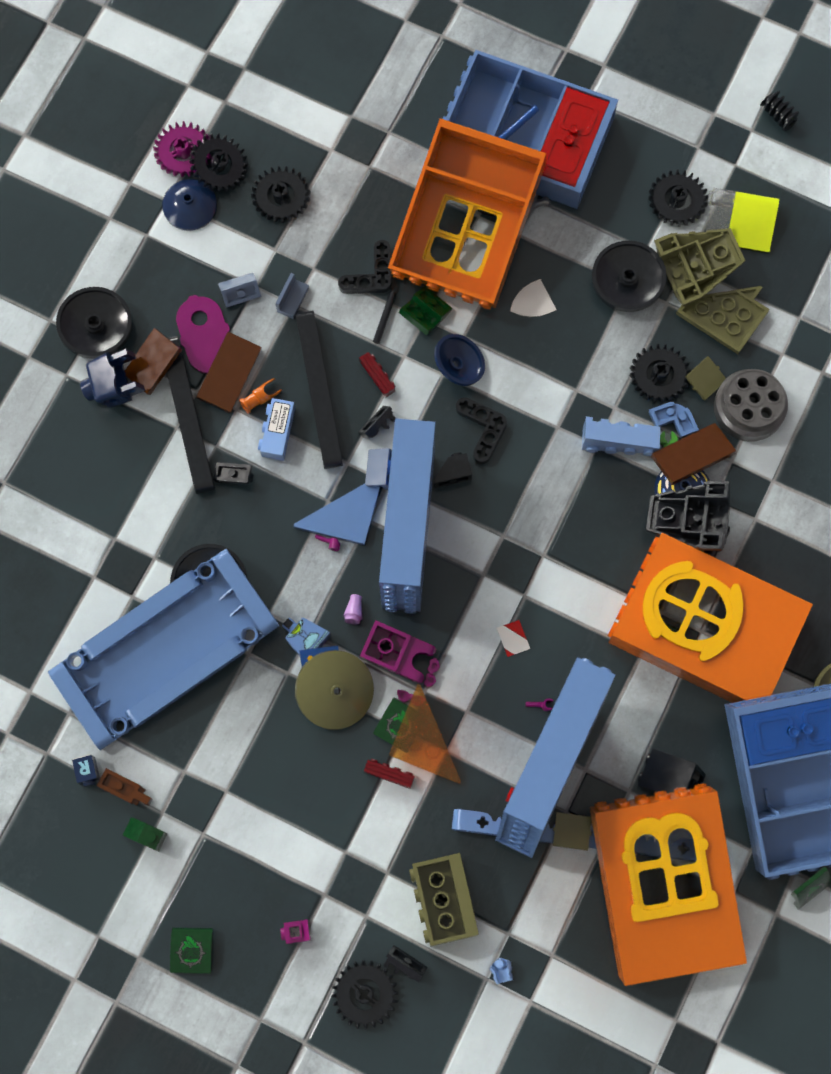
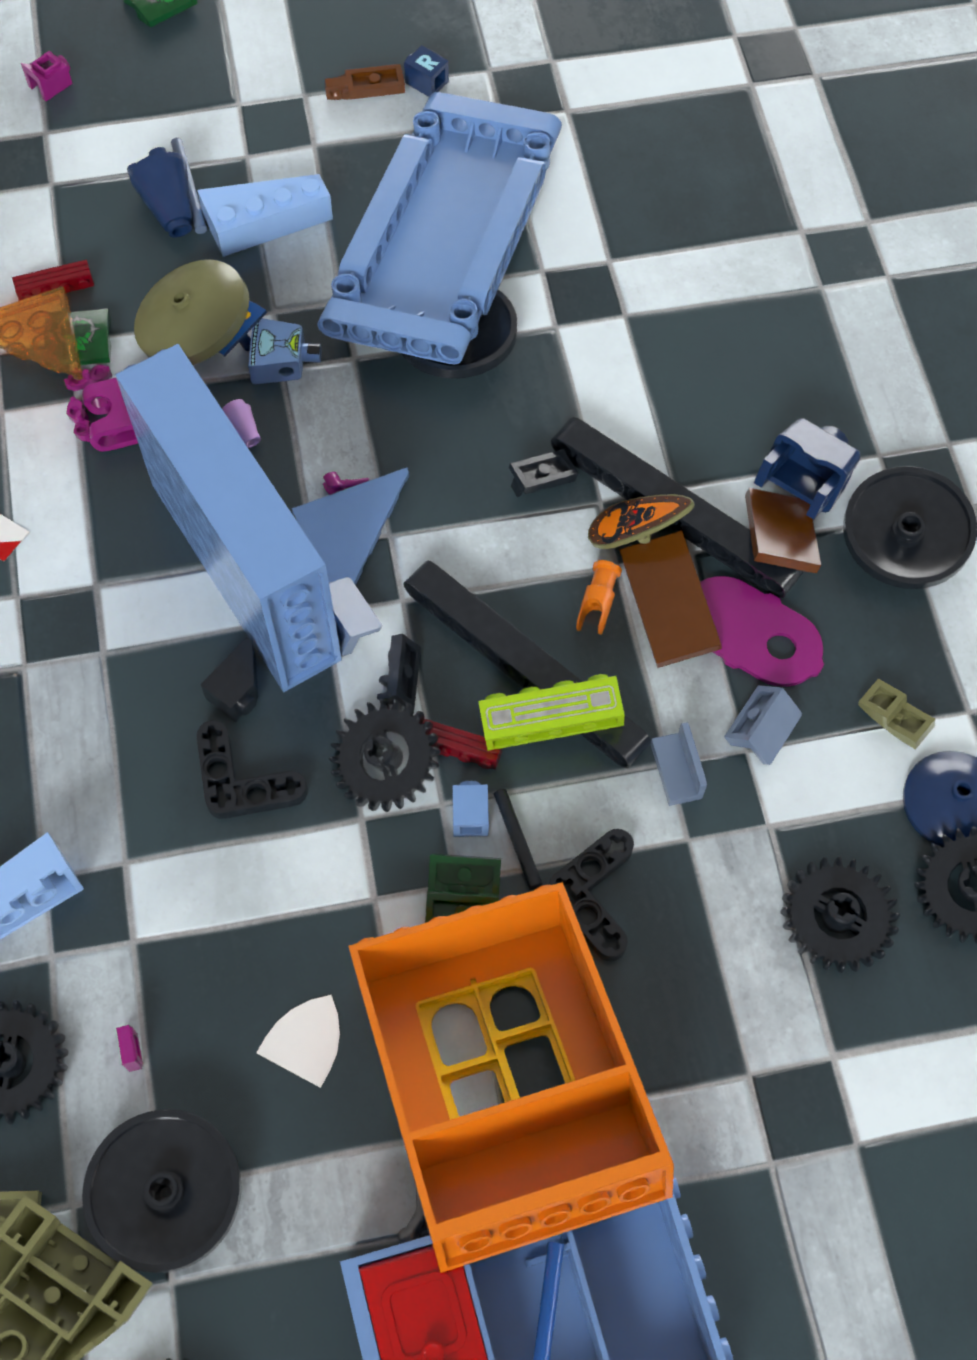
camera: 140 degrees right, 10 degrees down
dark green slope [123,817,167,852] -> none
light blue brick [258,398,295,461] -> none
dark blue dish [434,334,485,386] -> none
none -> magenta tile [116,1025,143,1072]
none -> dark blue cone [127,147,192,238]
none -> sand blue bar [171,138,207,234]
none -> light blue wedge [197,174,333,257]
none -> black gear [329,699,441,812]
none -> medium blue brick [453,781,489,837]
none -> lime brick [478,674,625,751]
none -> shield [588,494,695,549]
none -> olive slope [858,679,936,750]

